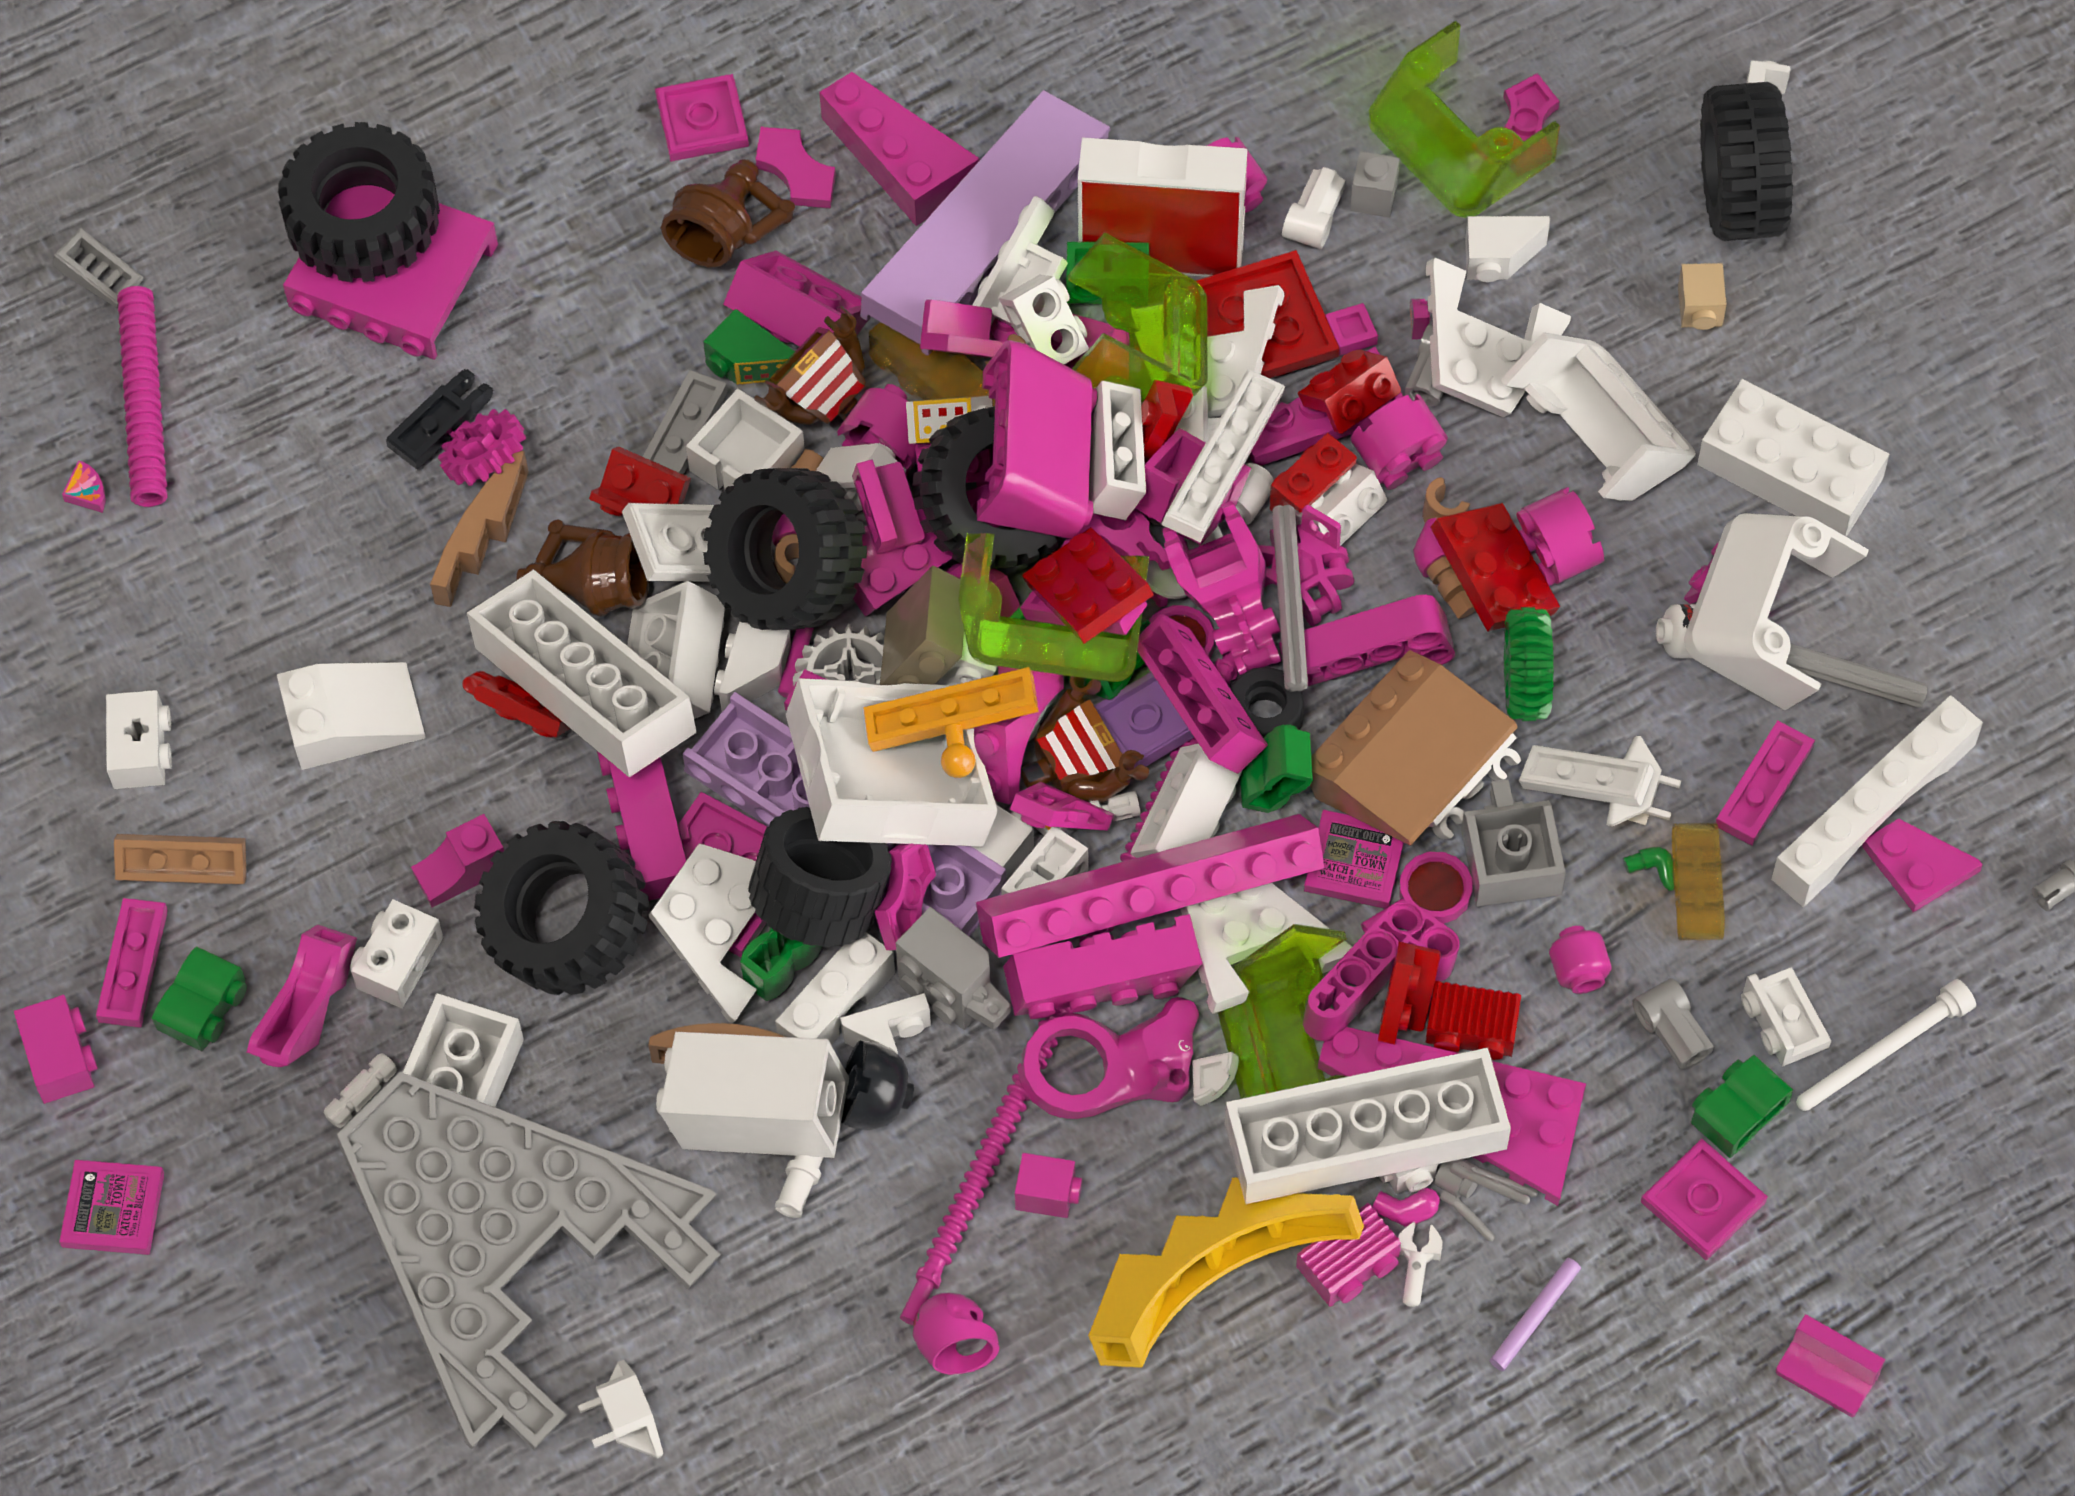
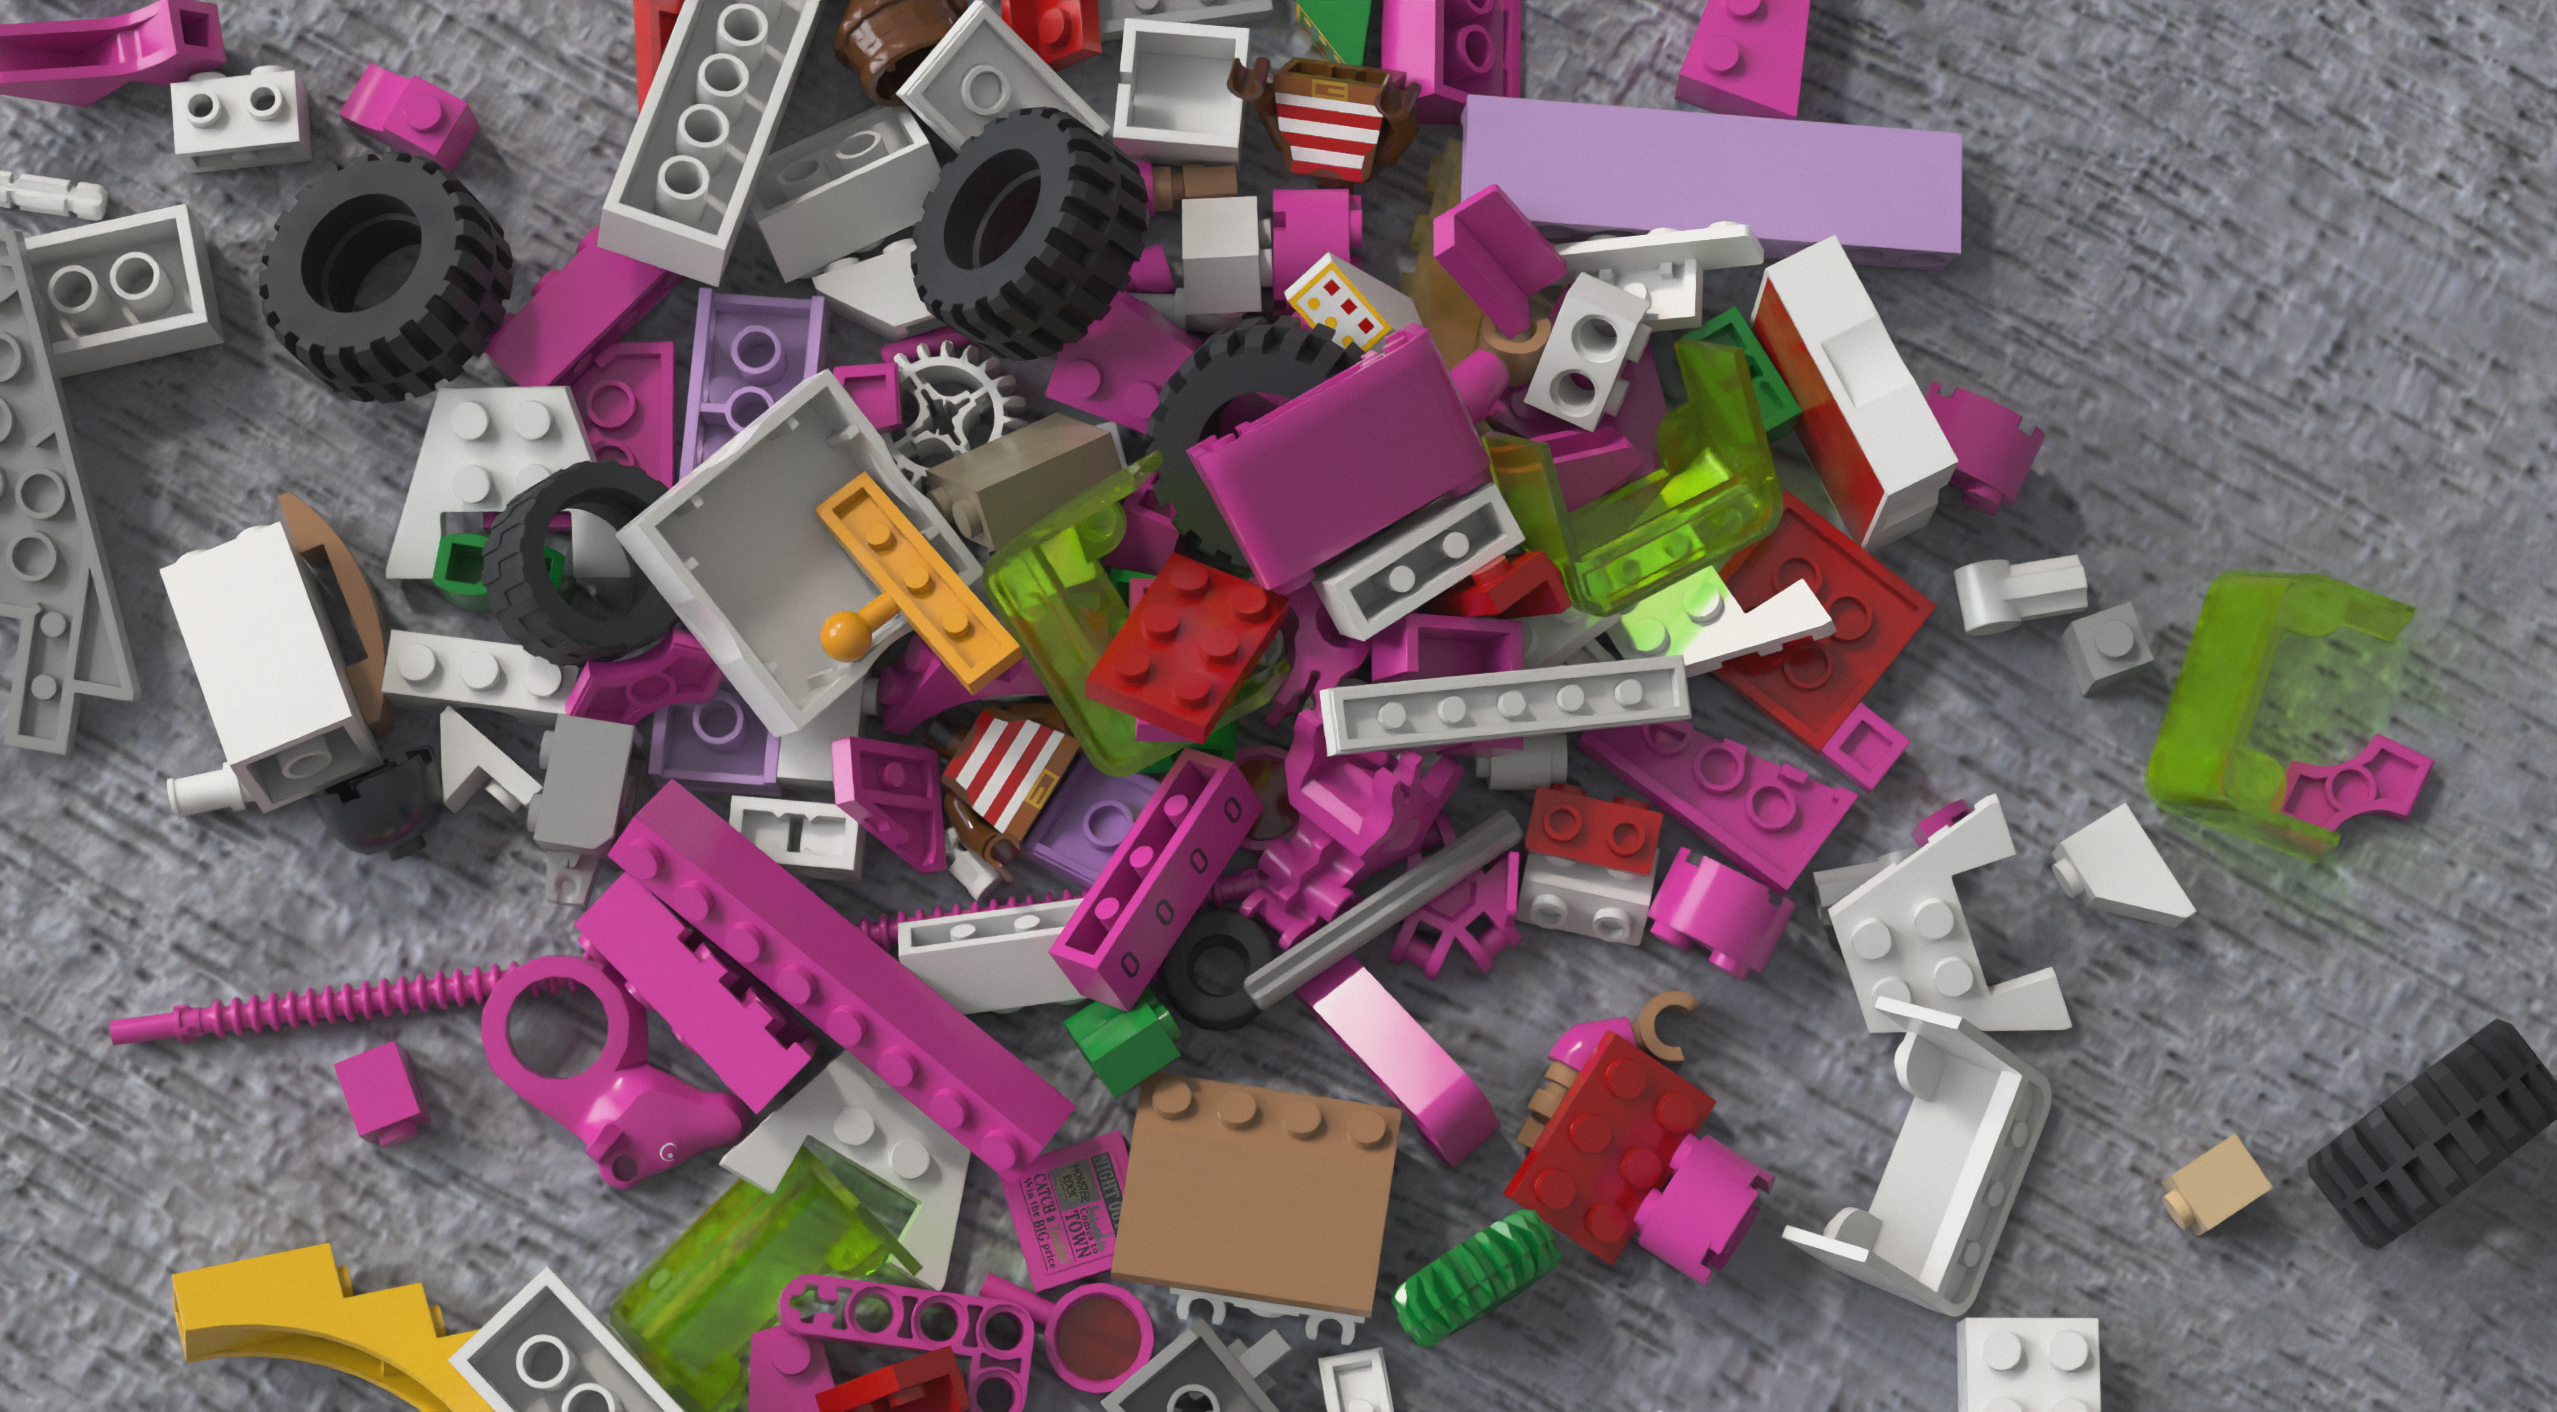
camera: 60 degrees right, 15 degrees up
dark pink panel [852,459,925,554] -> none
dark pink helmet [913,1293,999,1375] -> none
white tile [1193,1052,1239,1106] -> none
red bracket [1298,349,1401,434] -> none

